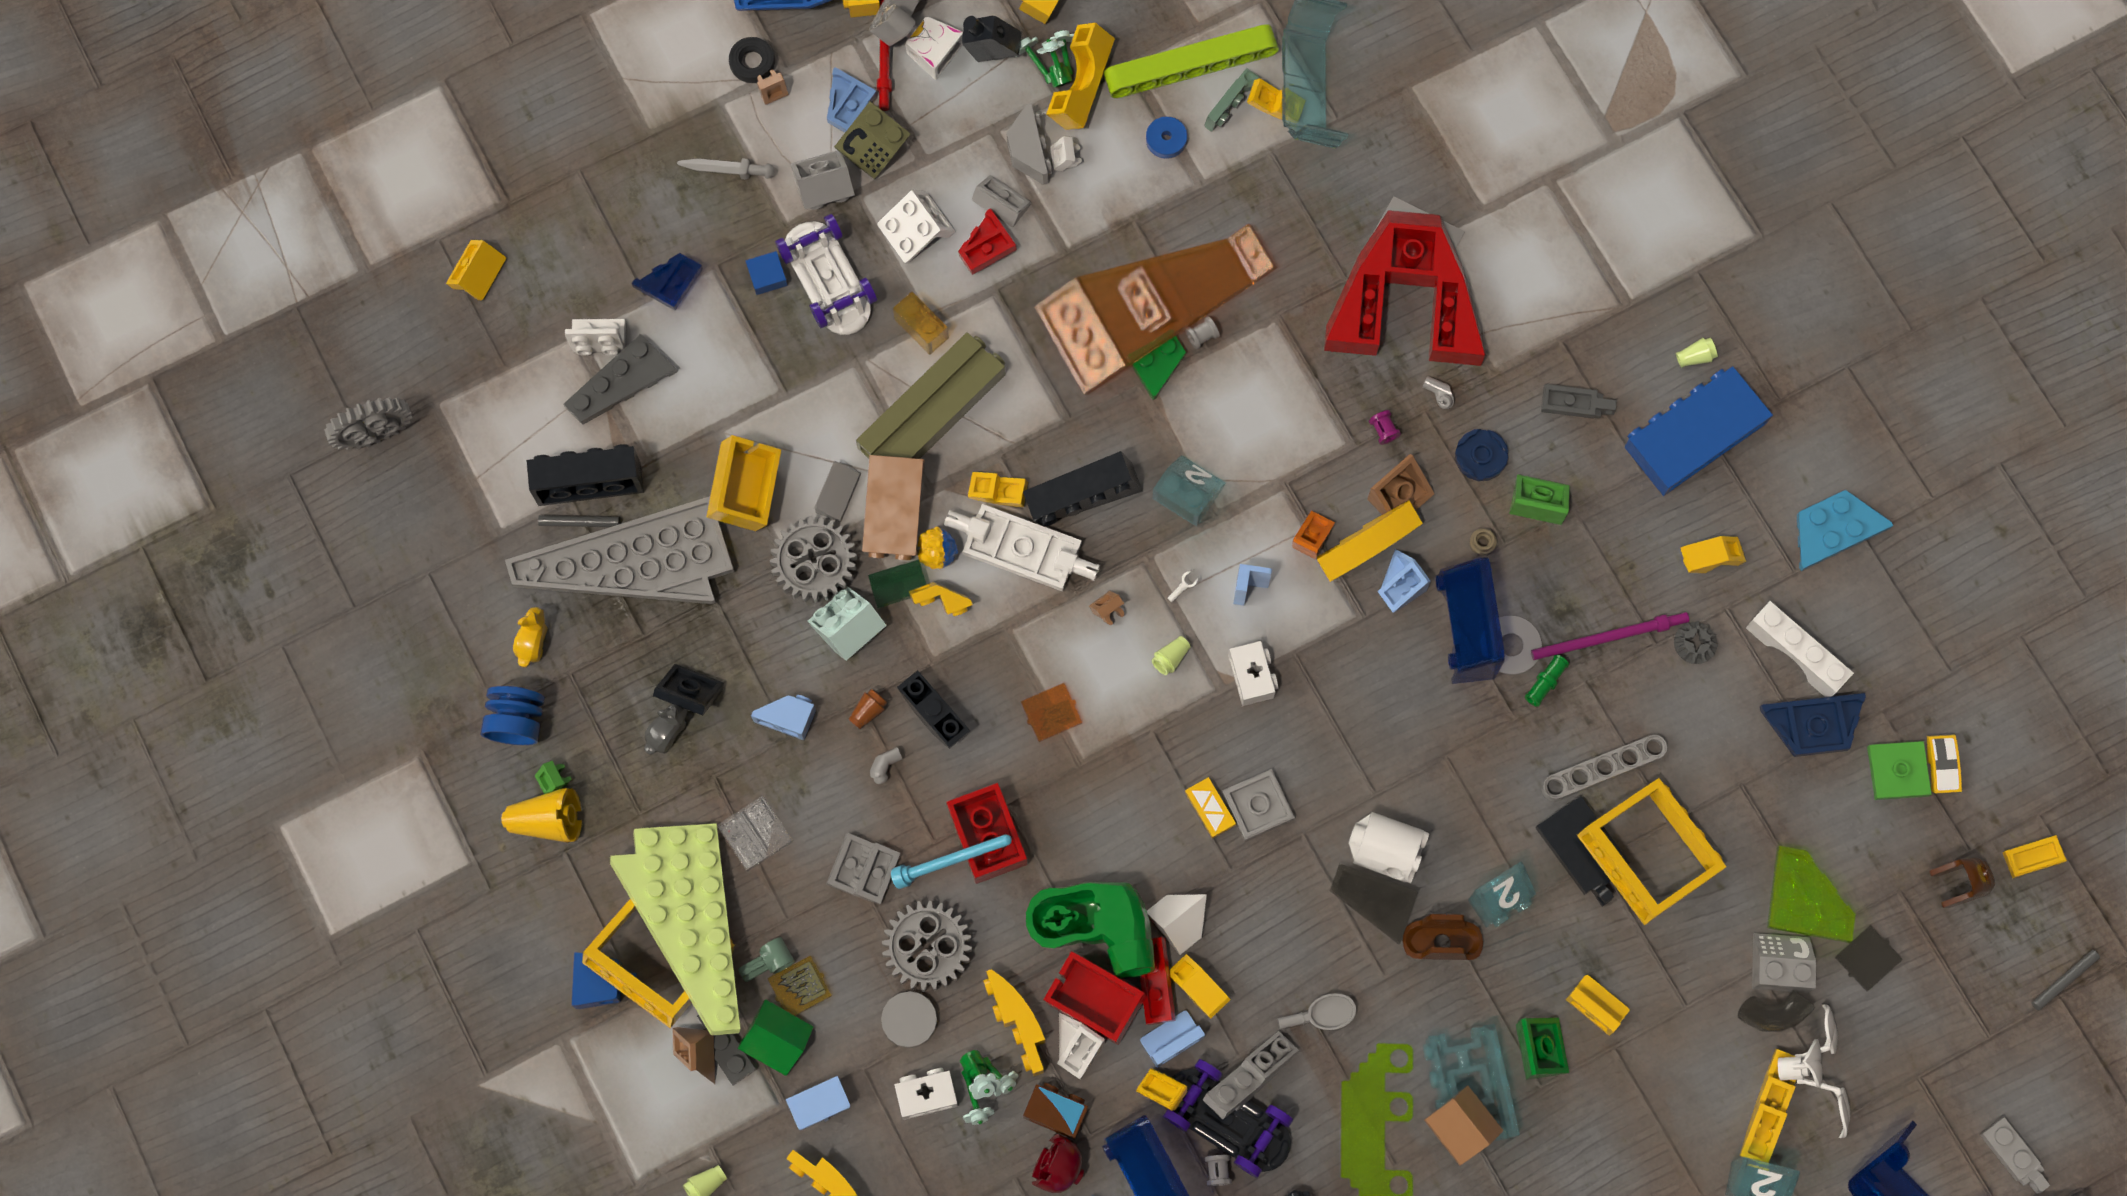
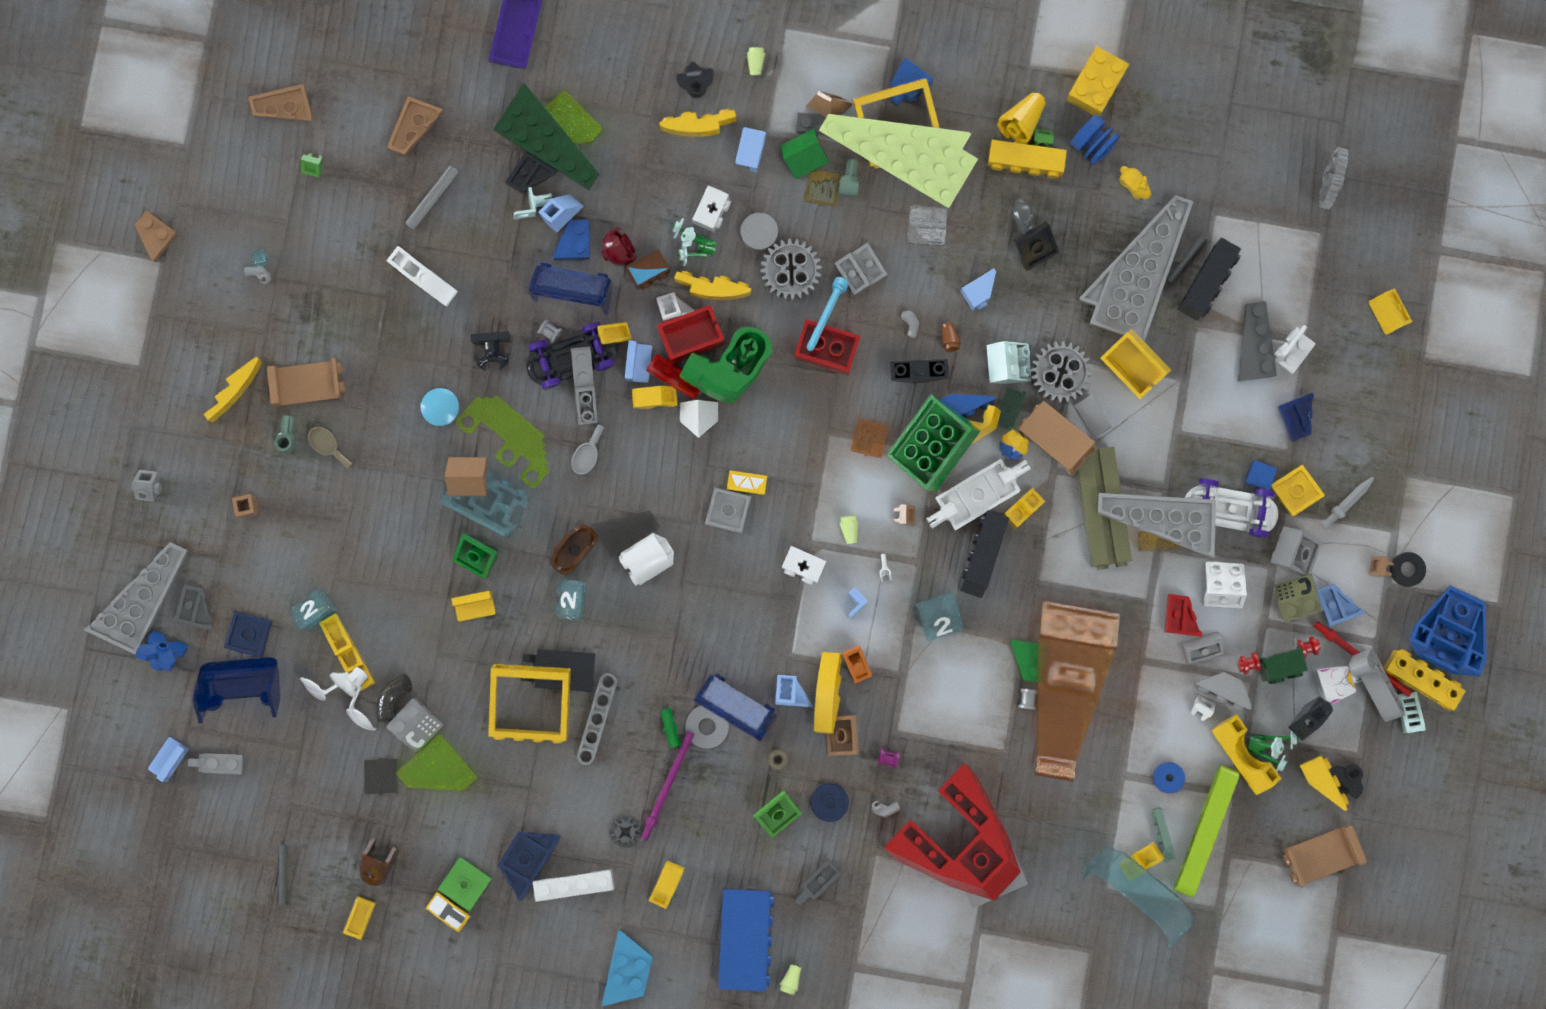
camera: 130 degrees right, 10 degrees up
none -> green slope [886,394,981,492]
none -> blue slope [940,394,996,418]
none -> yellow brick [987,140,1067,179]
none -> yellow brick [1066,46,1129,116]
none -> light grey wing [1097,493,1216,558]
none -> dark green brick [1237,636,1321,684]
none -> yellow plate [1271,464,1325,518]

